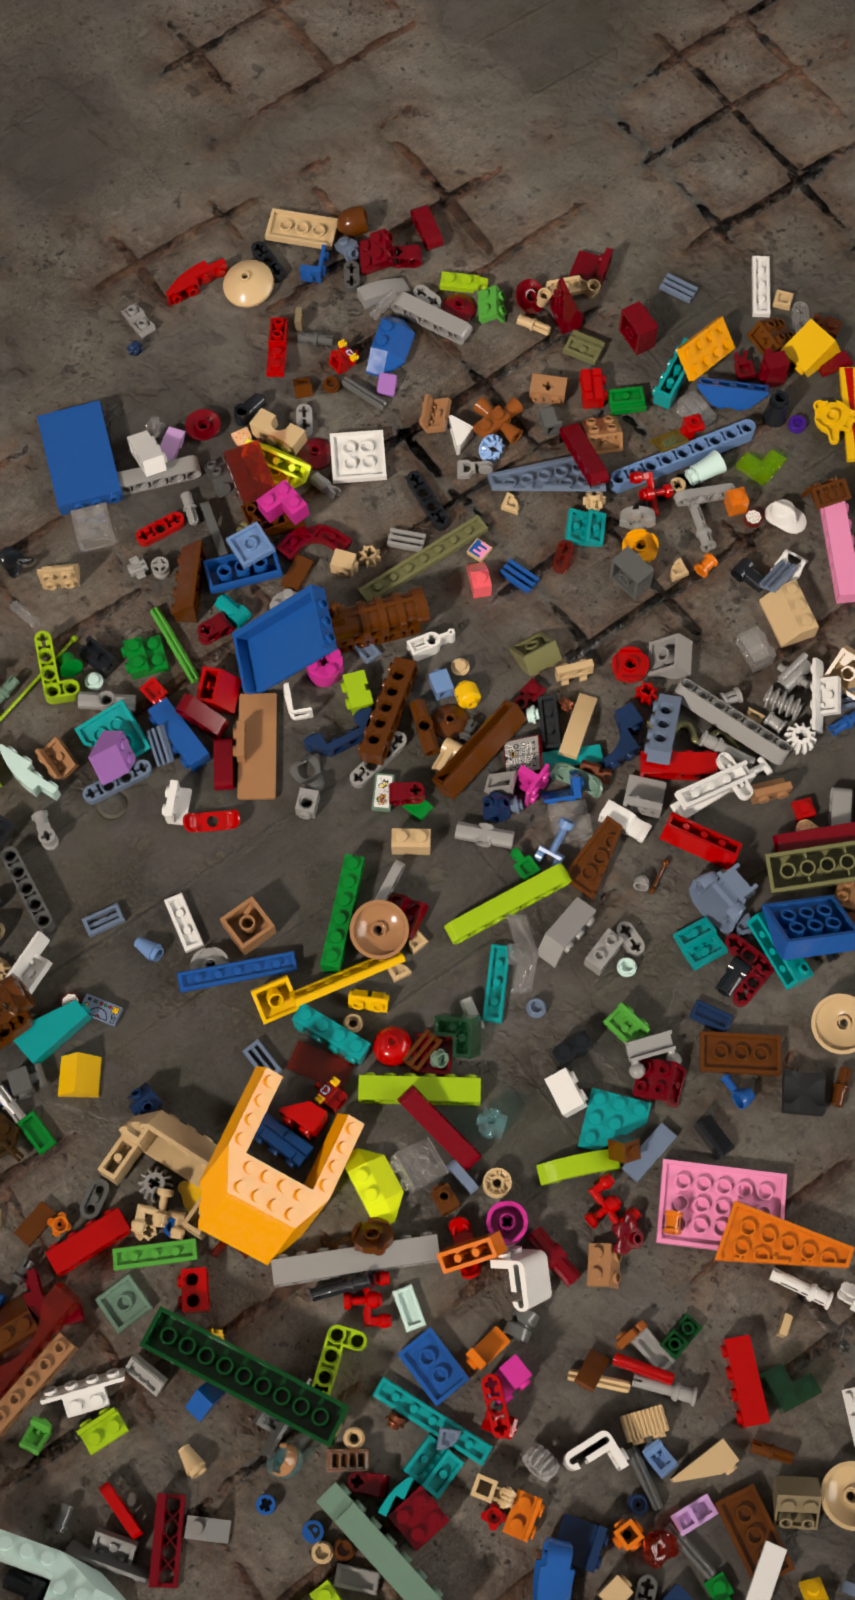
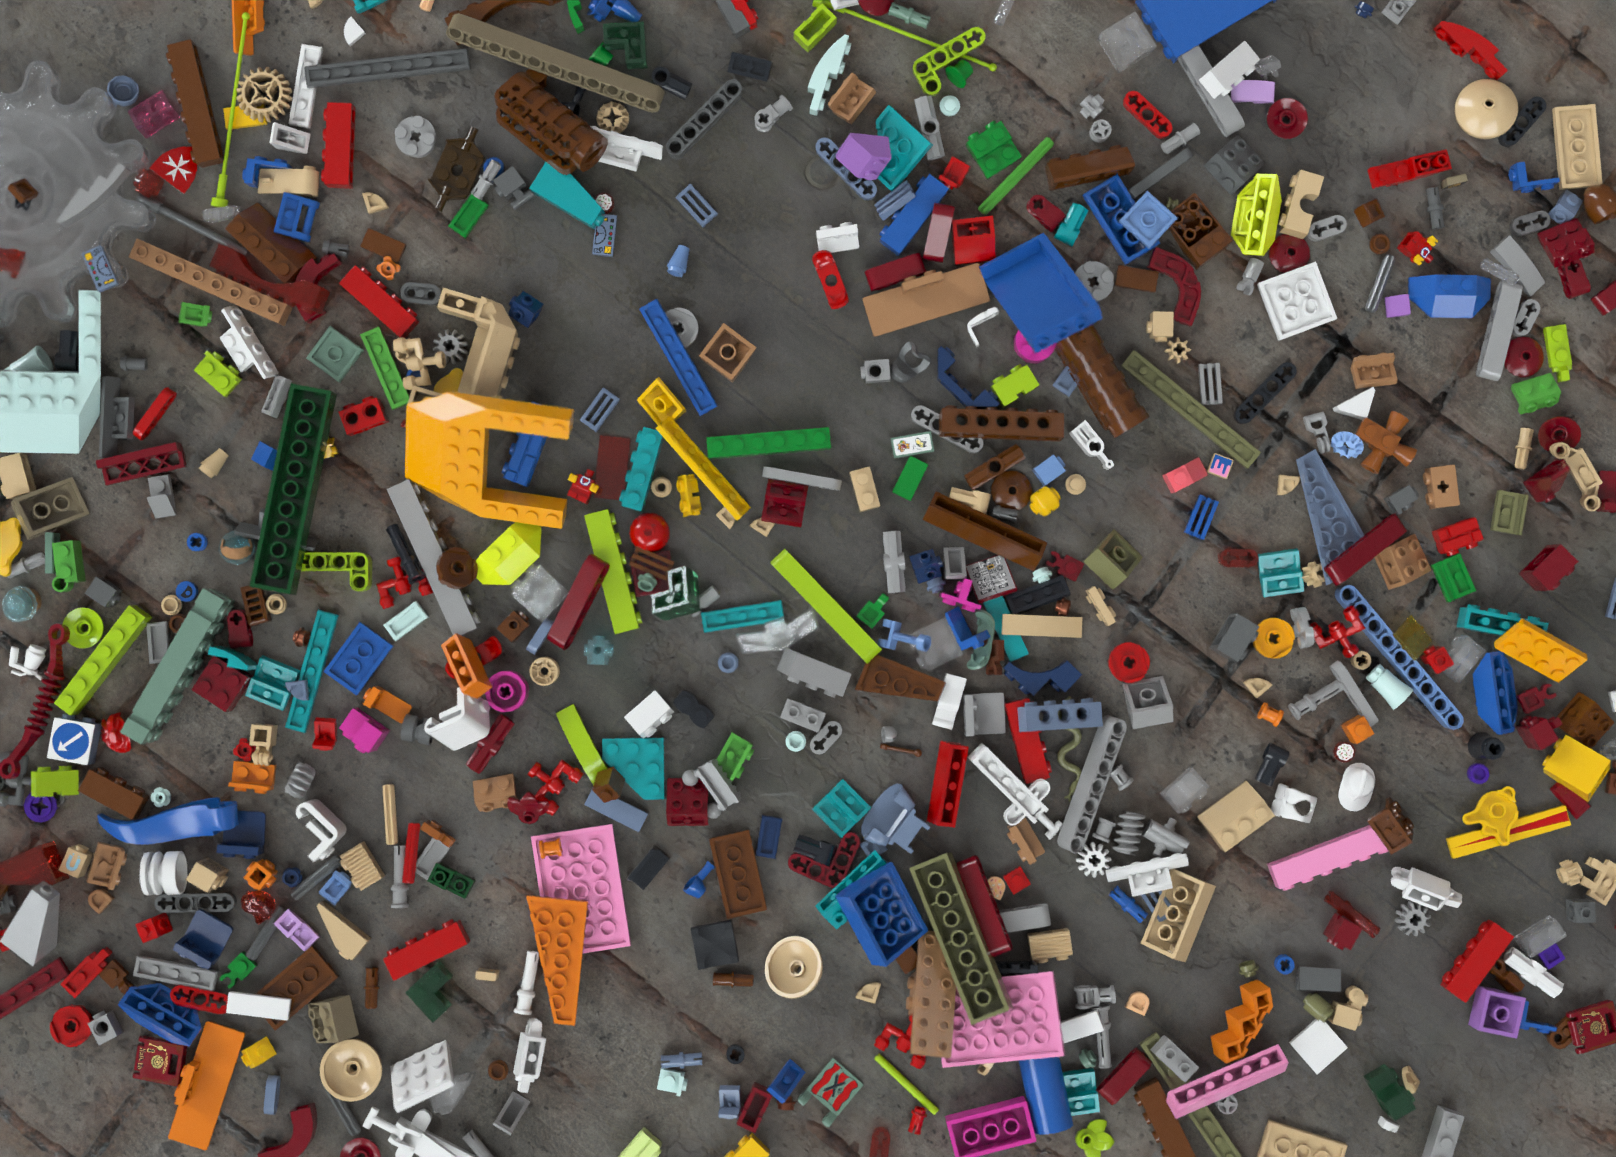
camera: 70 degrees right, 20 degrees up
tan bracket [37,563,80,590] -> none
yellow slope [58,1052,102,1098] -> none
black hinge [79,635,119,679] -> none
white tile [164,893,204,953] -> none
clear red brick [222,439,275,505] -> none
light nougat tile [231,427,252,448] -> none
black piece [234,393,266,427] -> none
dark pink brick [256,479,310,525] -> none
red slope [279,1101,329,1140] -> none
medium nougat dish [349,900,409,959] -> none
dark red piece [388,782,426,806] -> none
red beam [481,1374,512,1439] -> none
reddish brown slope [574,1348,610,1393] -> none
red gear [635,681,658,706] -> none
light grey pin [698,730,756,769] -> none
clear neon green plate [736,449,786,487] -> none
tan tile [746,707,765,725] -> none
sand blue tile [759,560,797,593] -> none

